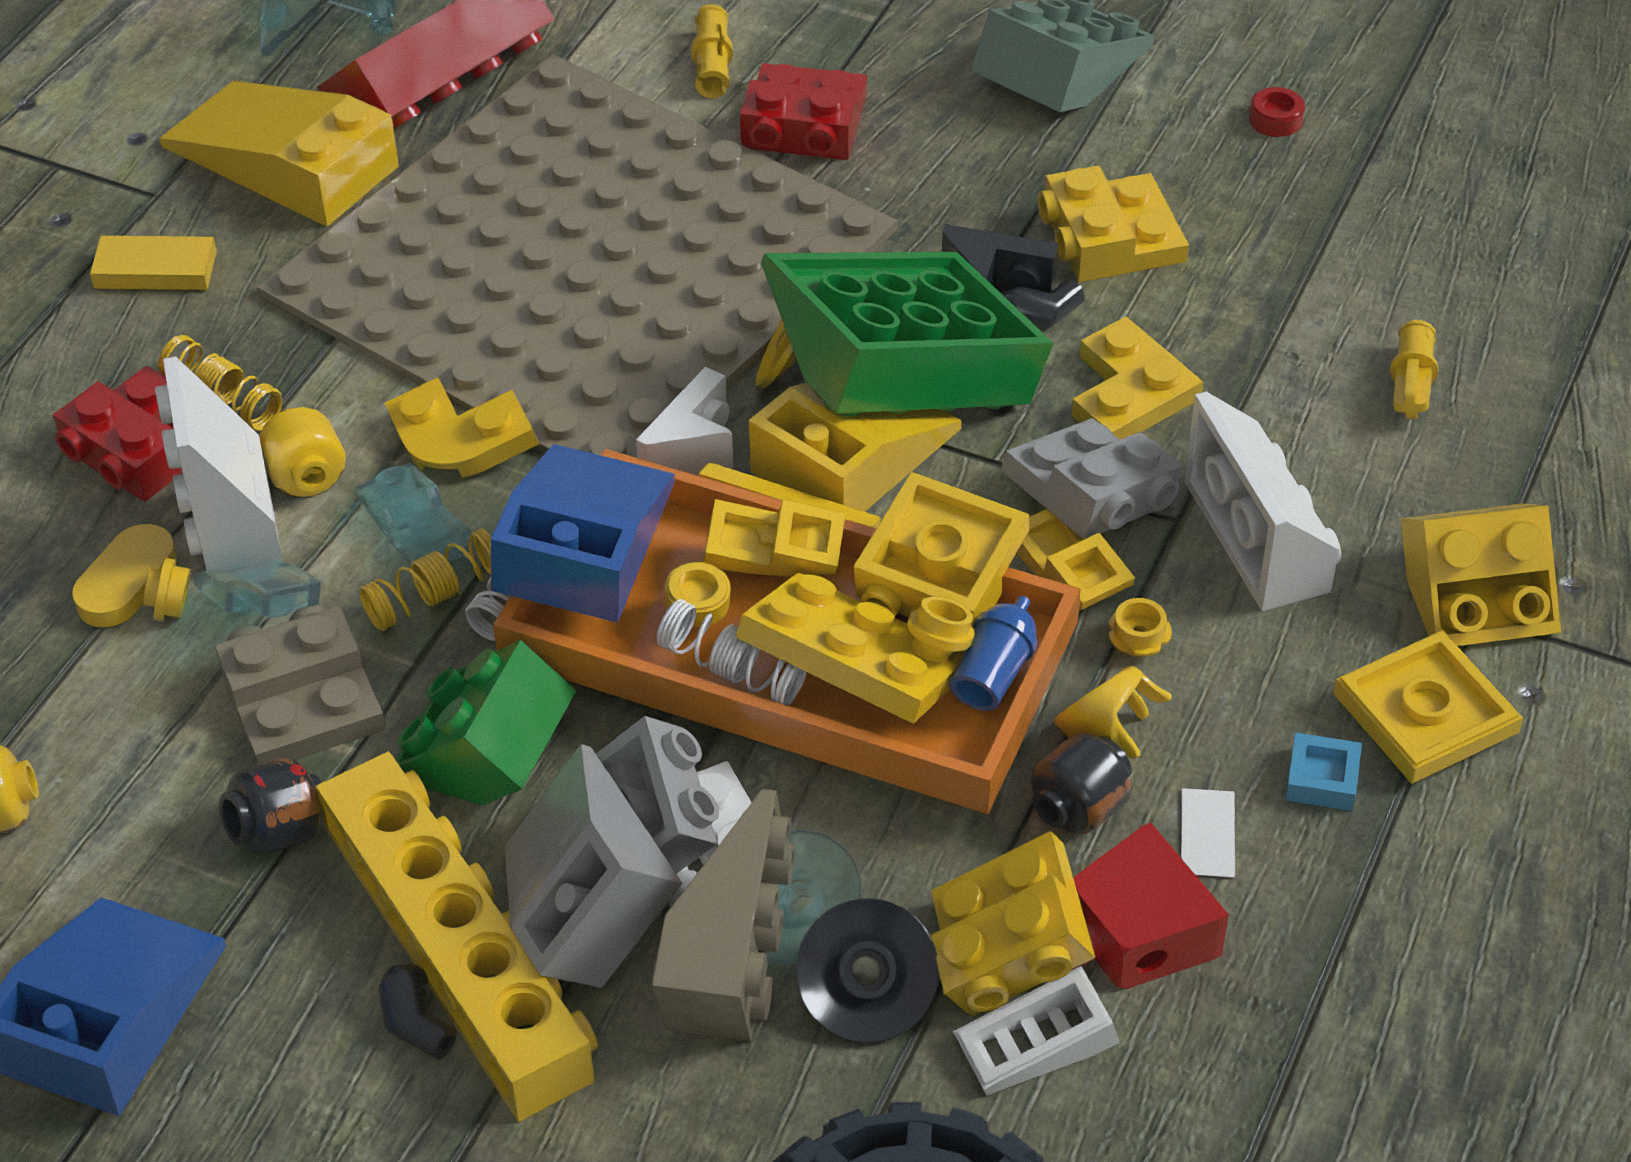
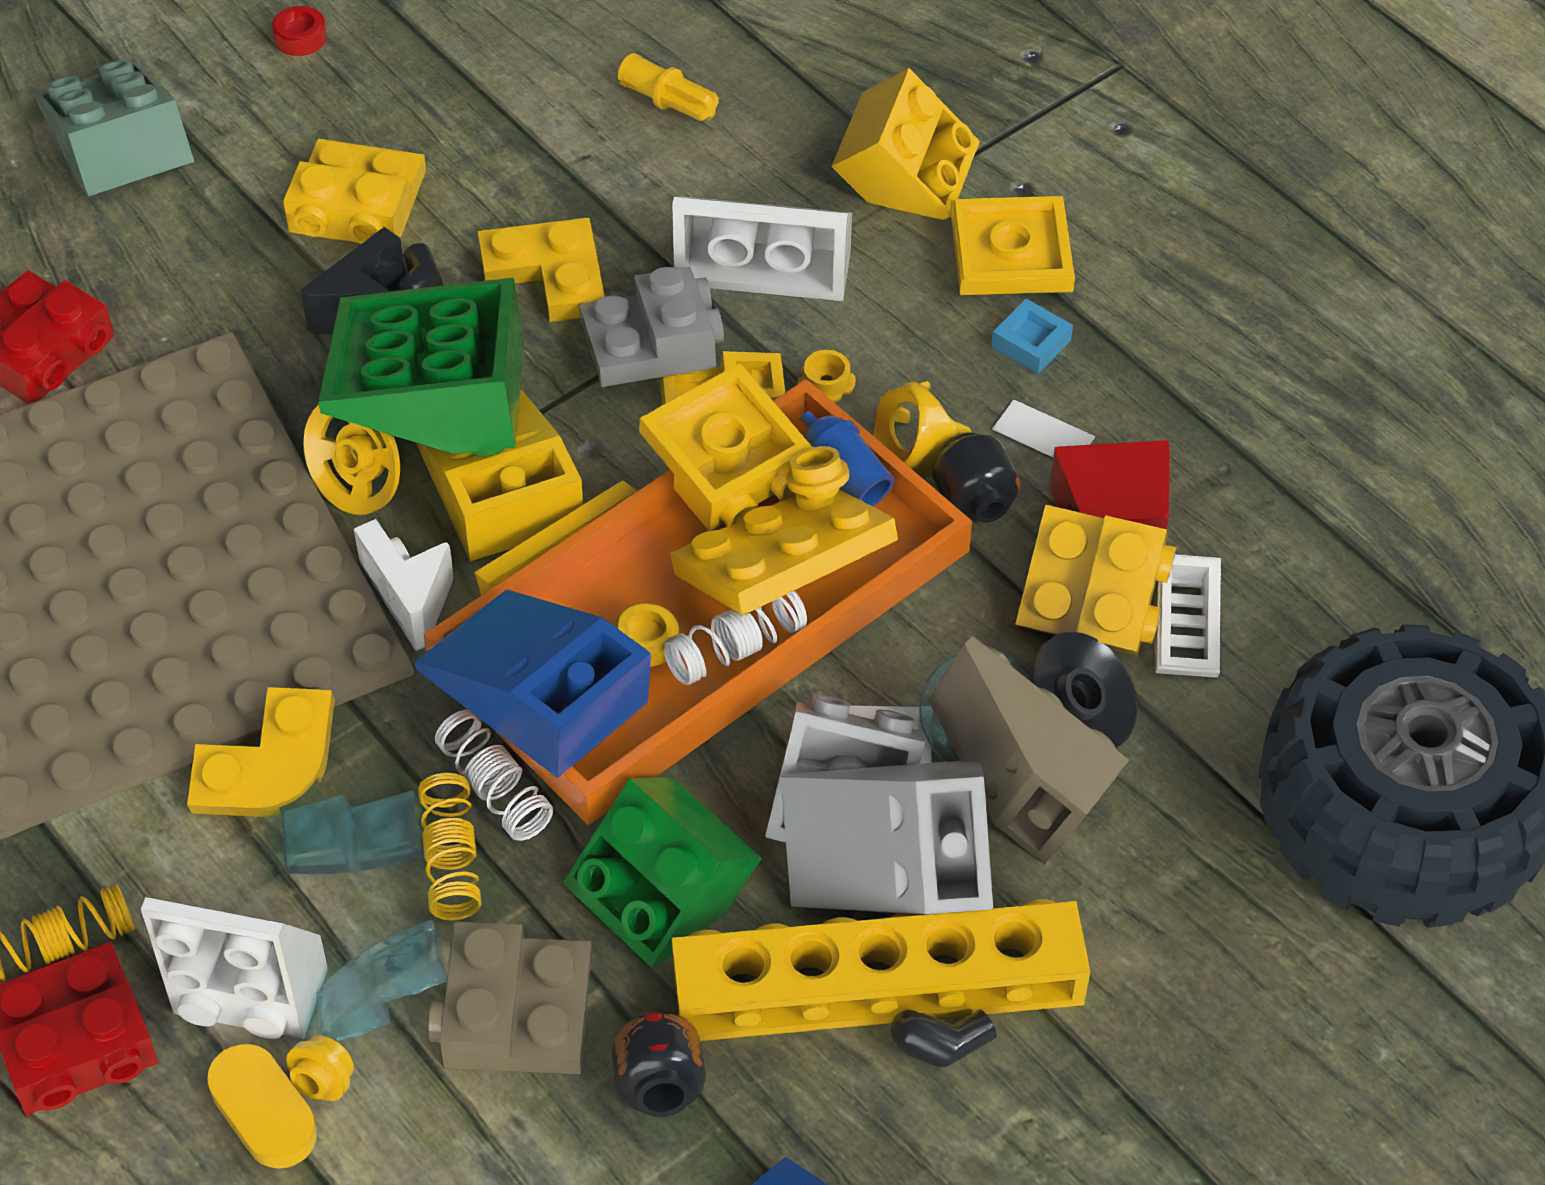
camera: 65 degrees left, 5 degrees up
yellow head [259,407,345,498] -> none
yellow slope [702,499,846,576] -> none

